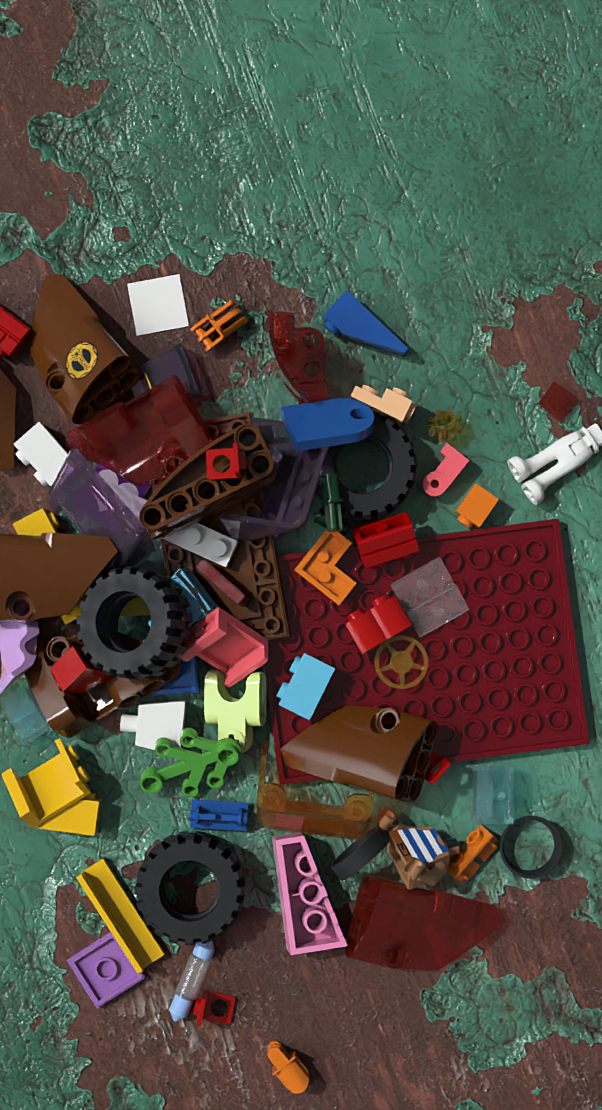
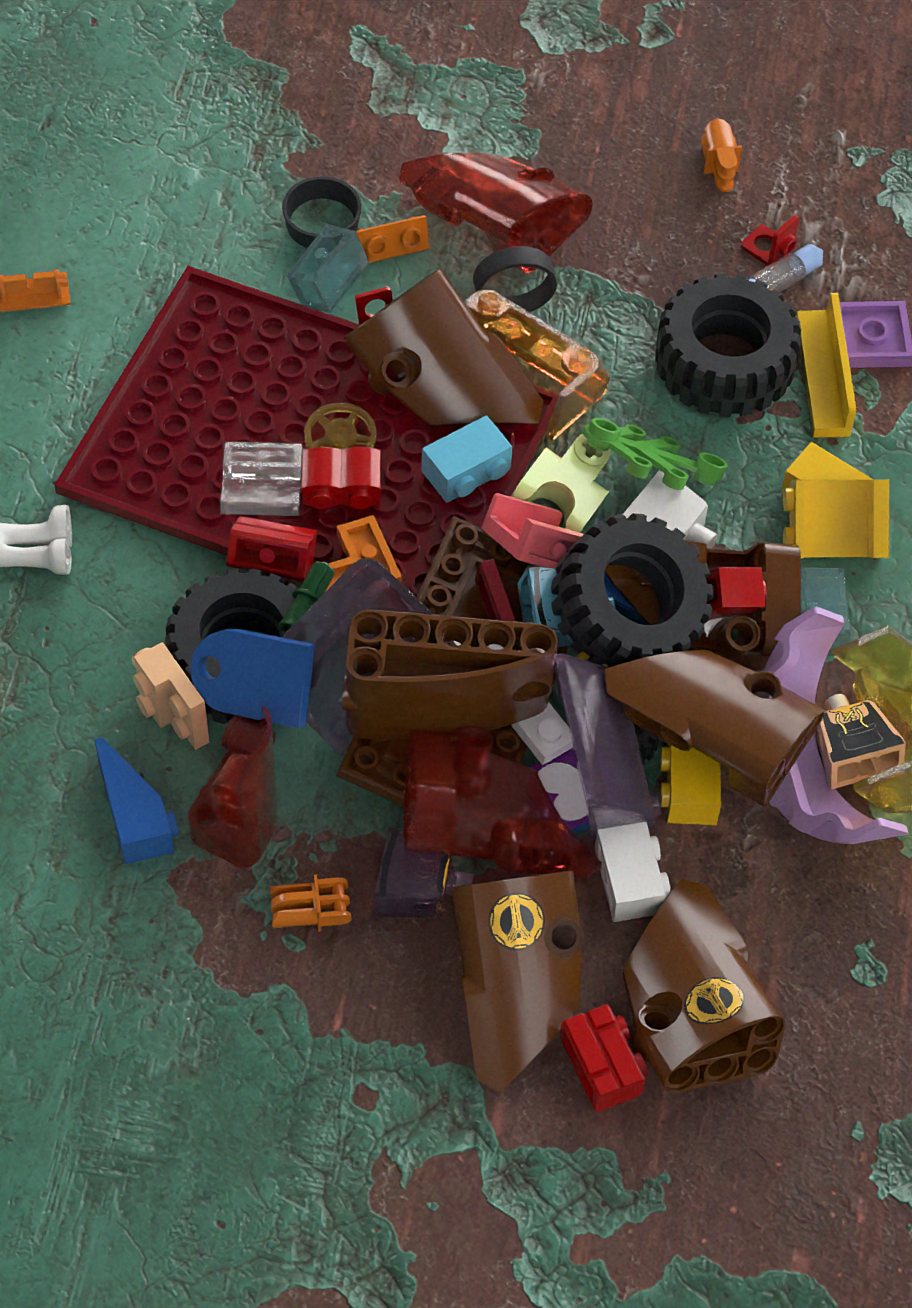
camera: 150 degrees left, 30 degrees down
white sticker [127,274,189,336] -> none
blue hinge [190,799,248,831] -> none
red bracket [206,443,247,480] -> none
bright pink wedge [272,832,347,955] -> none
medium nougat torso [376,807,460,890] -> none
coral leg [421,443,469,497] -> none
clear yellow gear [428,407,462,444] -> none
orange brick [454,483,499,529] -> none

